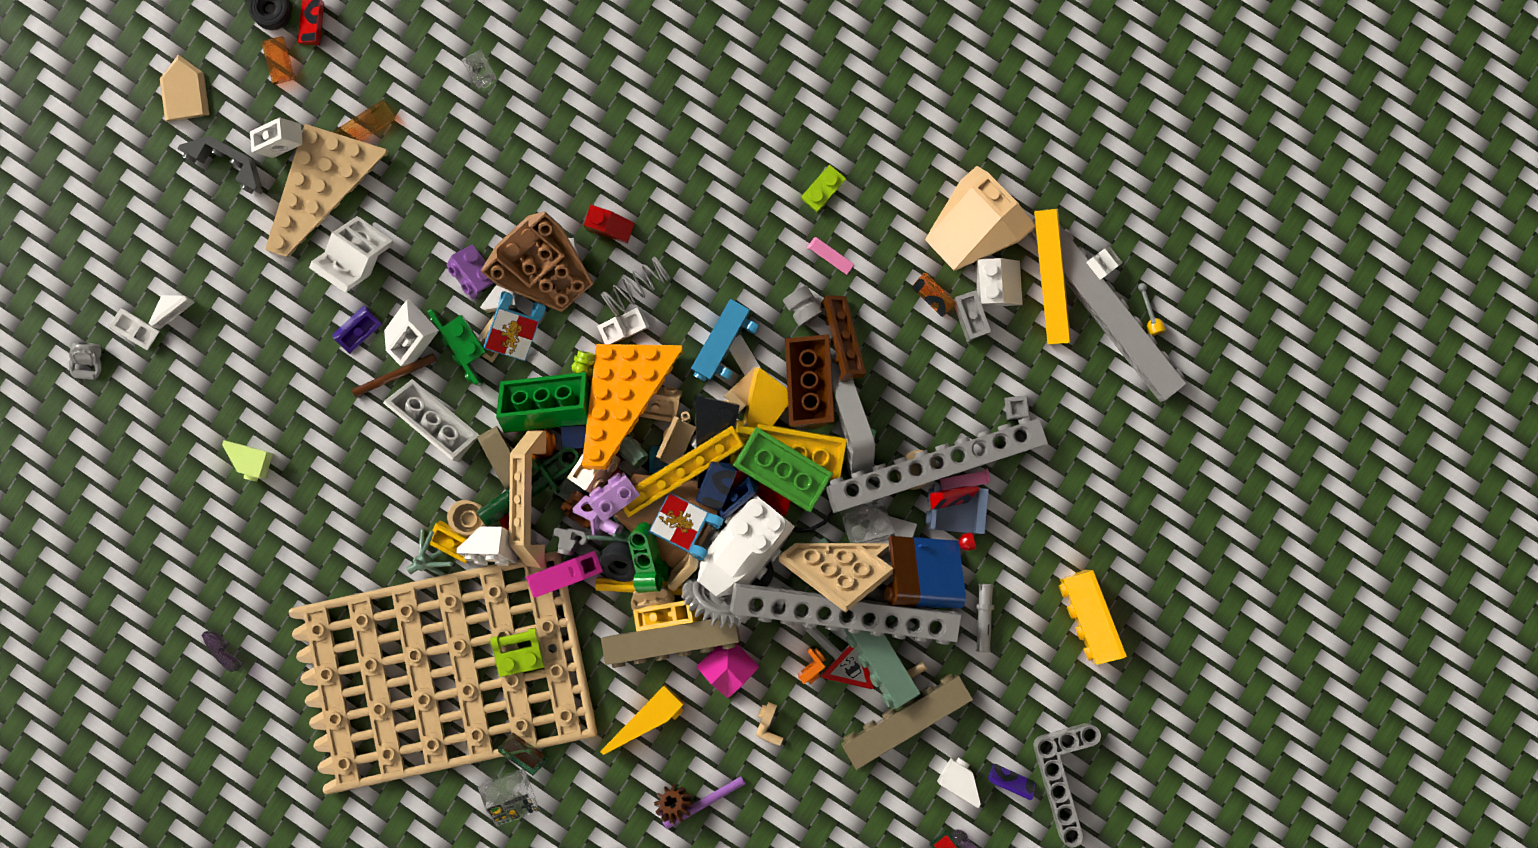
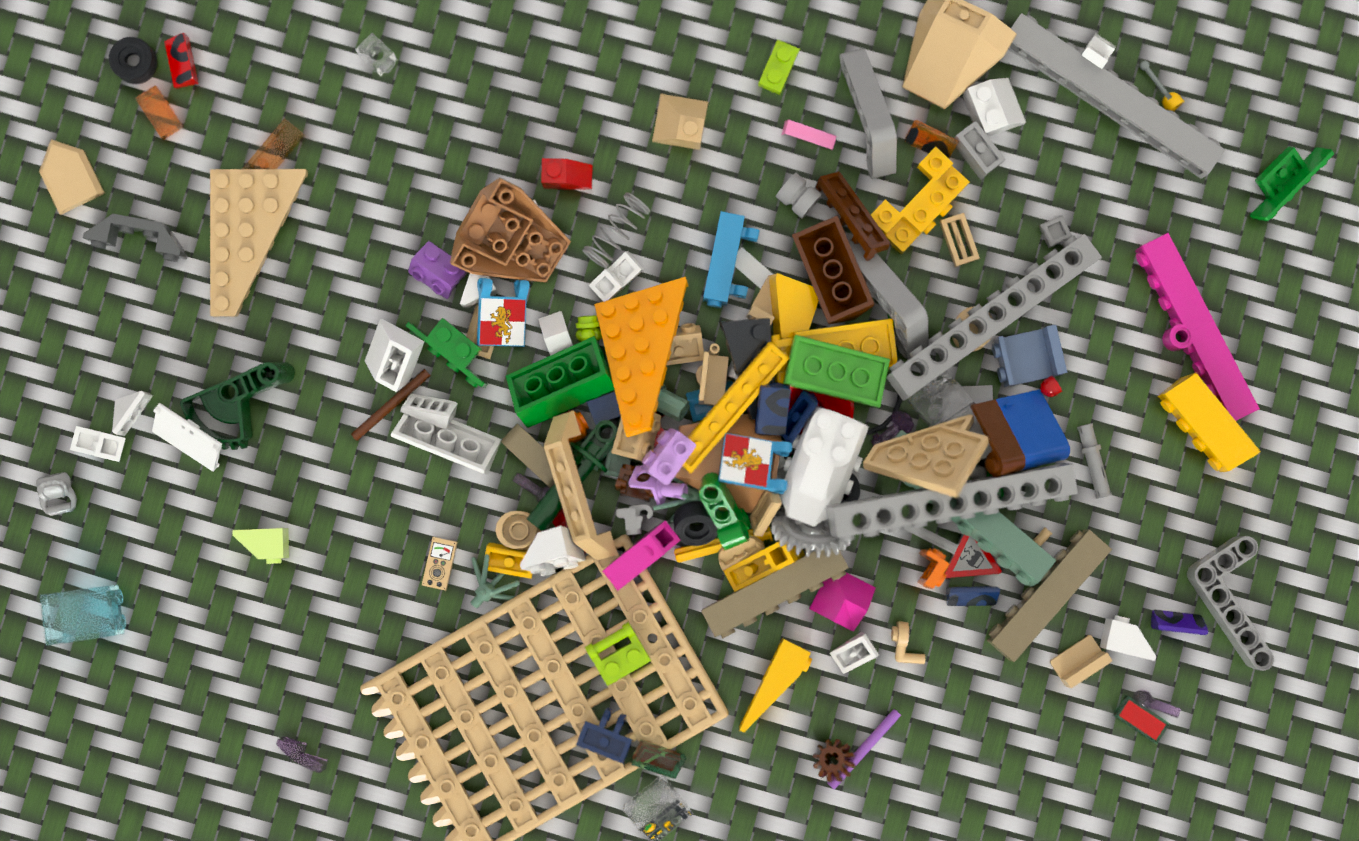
camera: 20 degrees left, 0 degrees up
white brick [250,117,303,158] -> none
white bracket [309,216,393,293] -> none
dark purple slope [332,305,382,354] -> none
red slope [929,486,979,510] -> none
bright pink piece [940,468,991,490] -> none
yellow tile [1034,209,1071,344] -> none
none -> clear light blue slope [40,585,126,646]
none -> white door [152,403,222,471]
none -> dark green arm [180,362,295,450]
none -> white slope [400,394,458,430]
none -> tile [422,537,458,591]
none -> bar [512,473,550,503]
none -> white slope [538,311,573,355]
none -> dark blue hinge [576,708,633,764]
none -> tan slope [652,94,708,150]
none -> white slope [830,632,879,674]
none -> light grey beam [840,48,897,179]
none -> clear purple bar [870,411,914,446]
none -> yellow bracket [871,147,969,255]
none -> tan tile [939,213,980,267]
none -> dark blue slope [946,586,1000,606]
none -> tan panel [1050,635,1112,688]
none -> dark pink hinge [1135,233,1260,421]
none -> green bracket [1250,146,1334,221]

